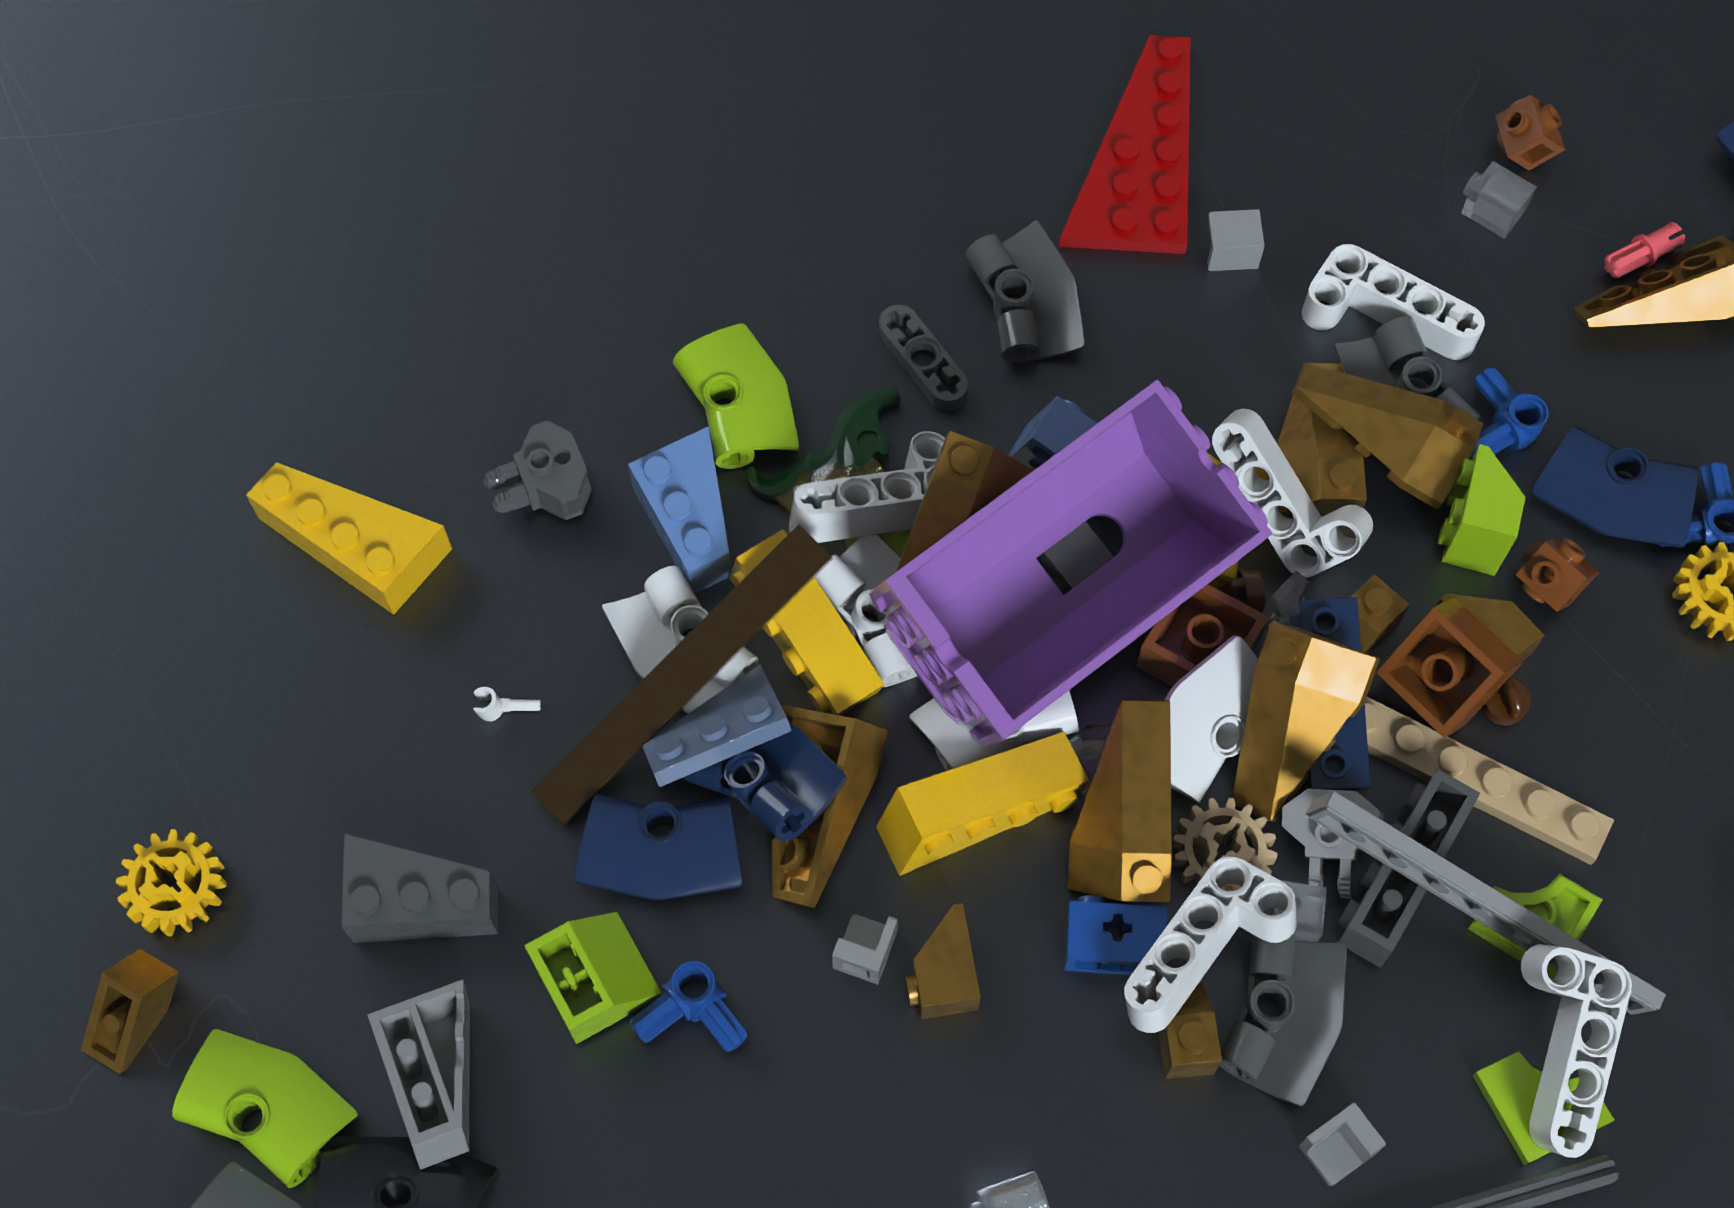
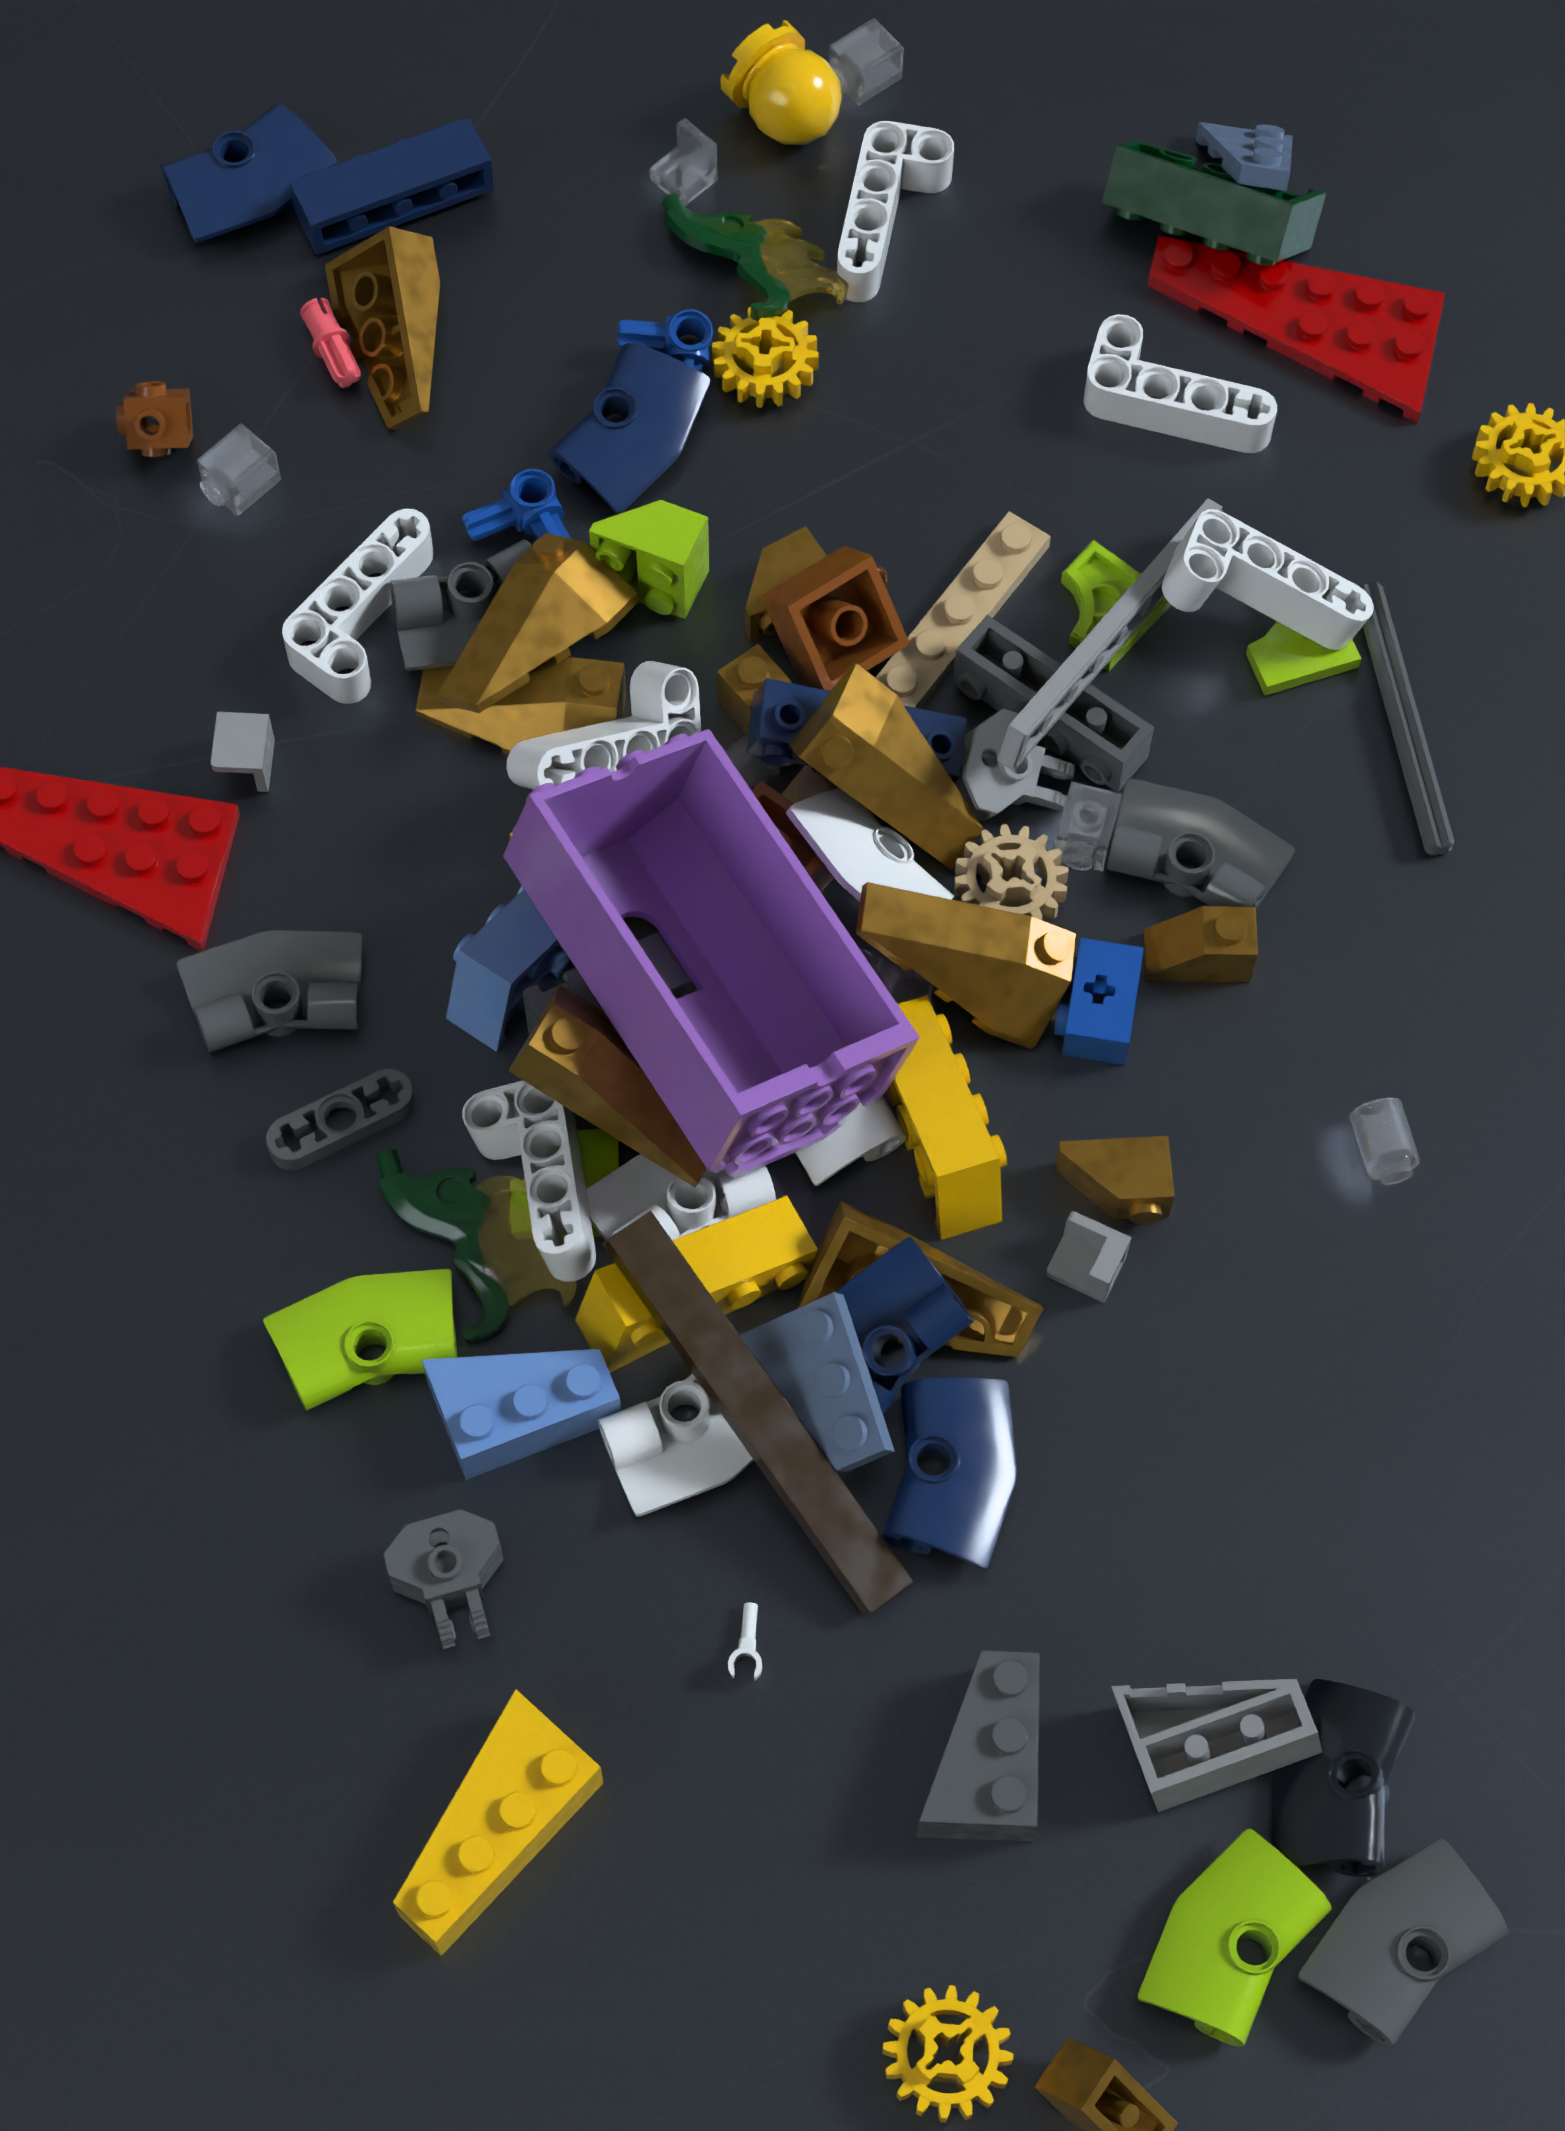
camera: 85 degrees left, 0 degrees up
lime slope [524,912,663,1044] -> none
blue axle [630,961,748,1052] -> none
white beam [1124,857,1297,1033] -> none
light grey panel [1299,1102,1386,1186] -> none
dark orange brick [1516,536,1599,612] -> none

